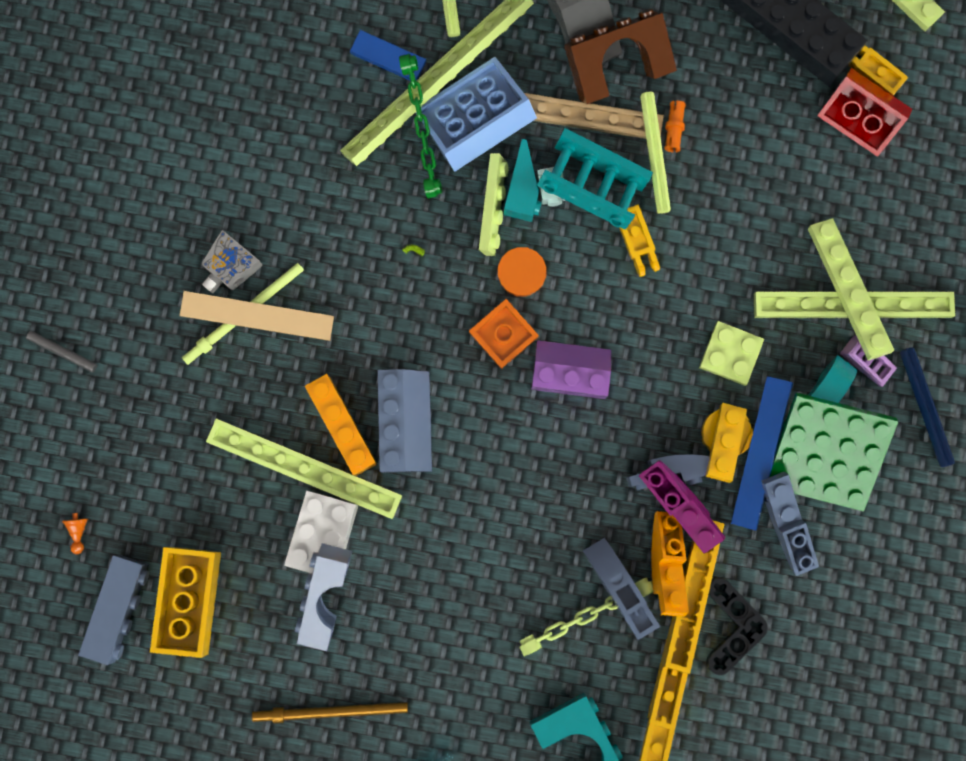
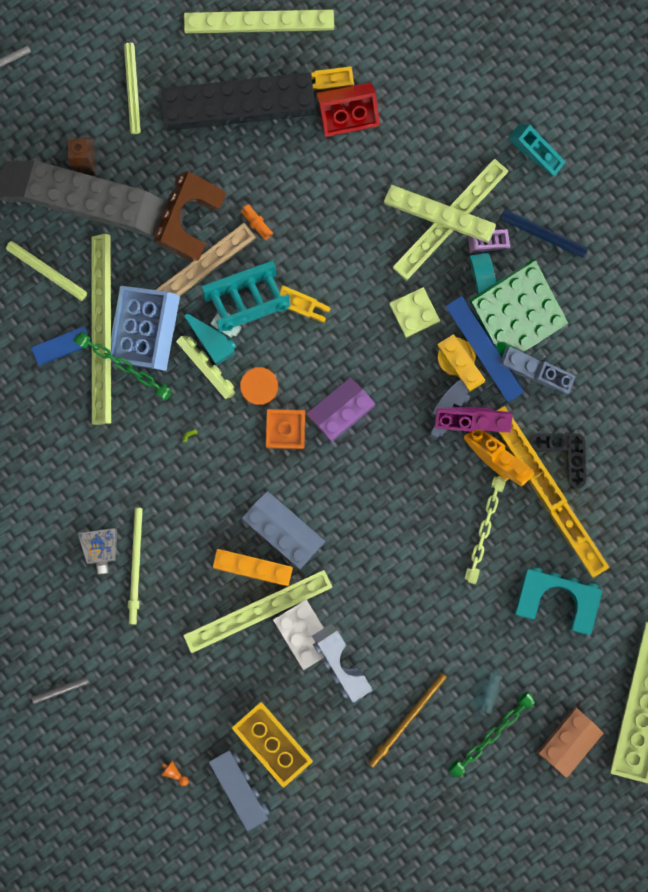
camera: 50 degrees left, 0 degrees up
tan tile [180,291,334,341] -> none
sand blue slope [583,538,660,640] -> none
yellowish green axle [640,92,671,214] -> none

